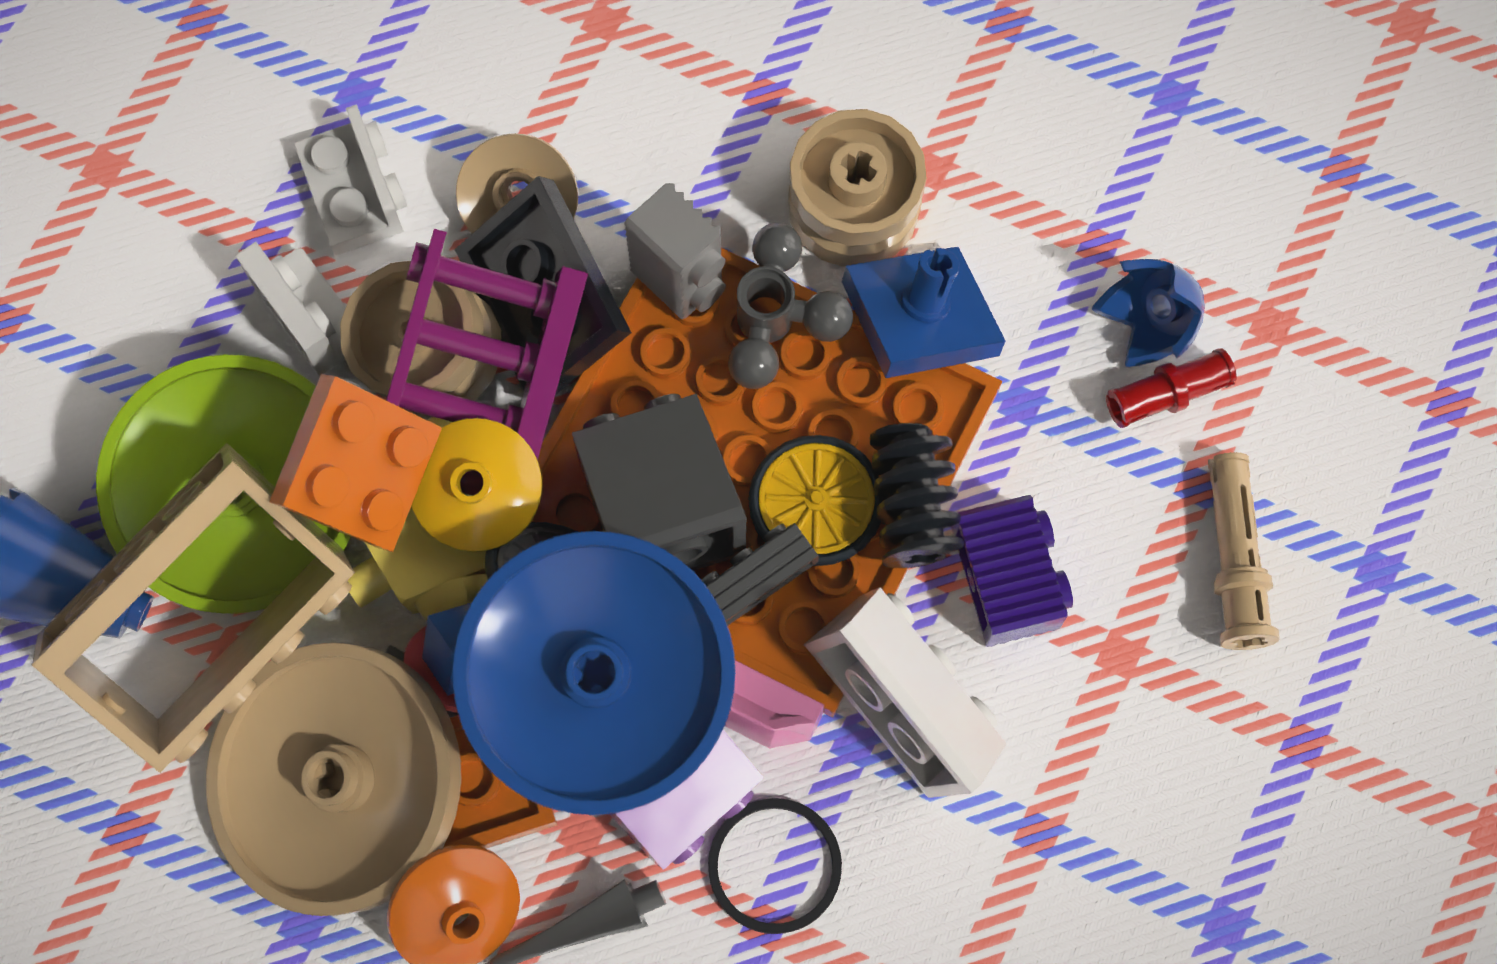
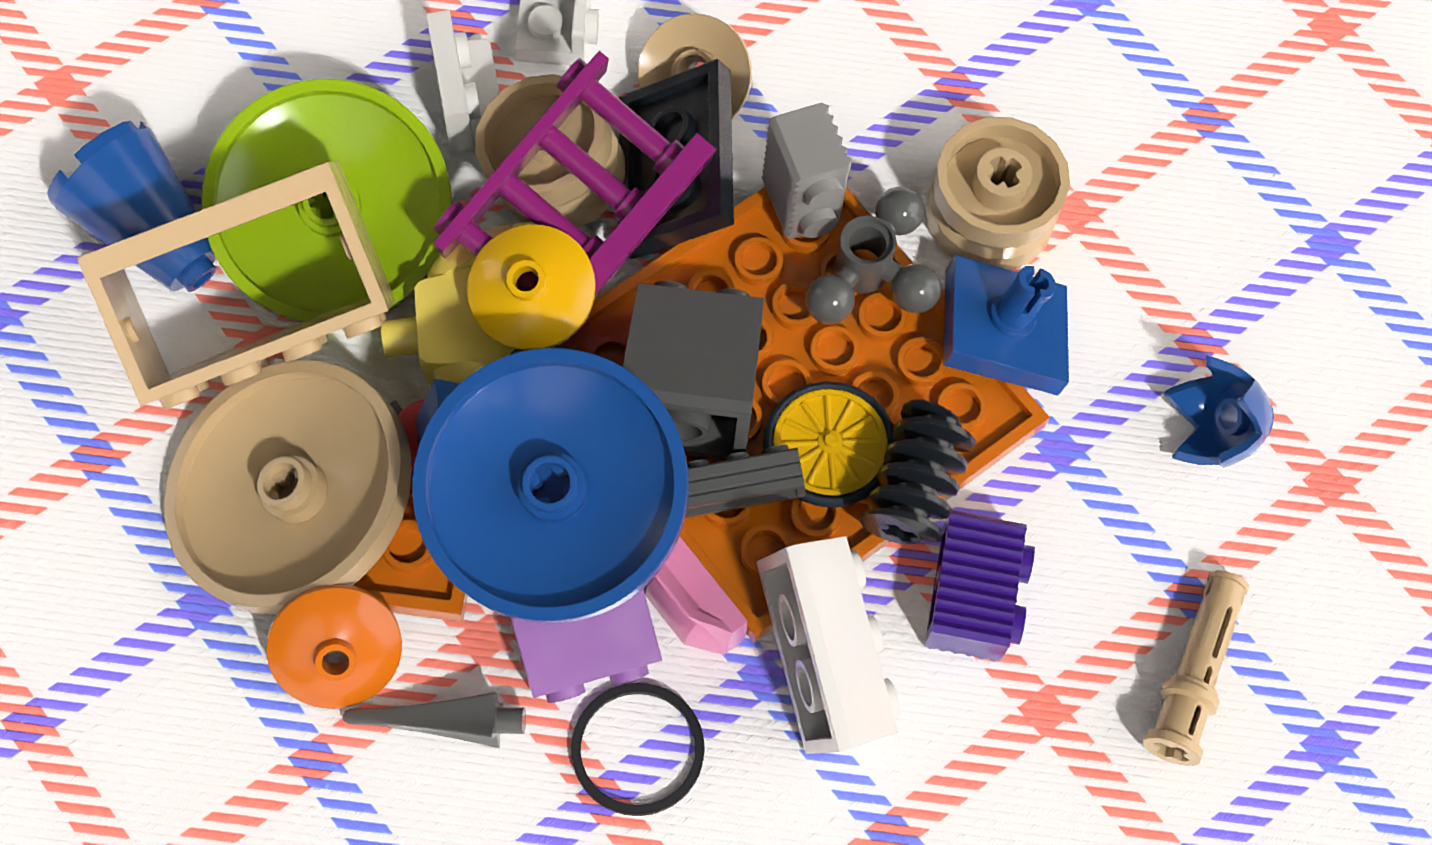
camera: 20 degrees right, 5 degrees down
orange plate [269,374,442,552] -> none
red pin [1106,348,1237,428] -> none

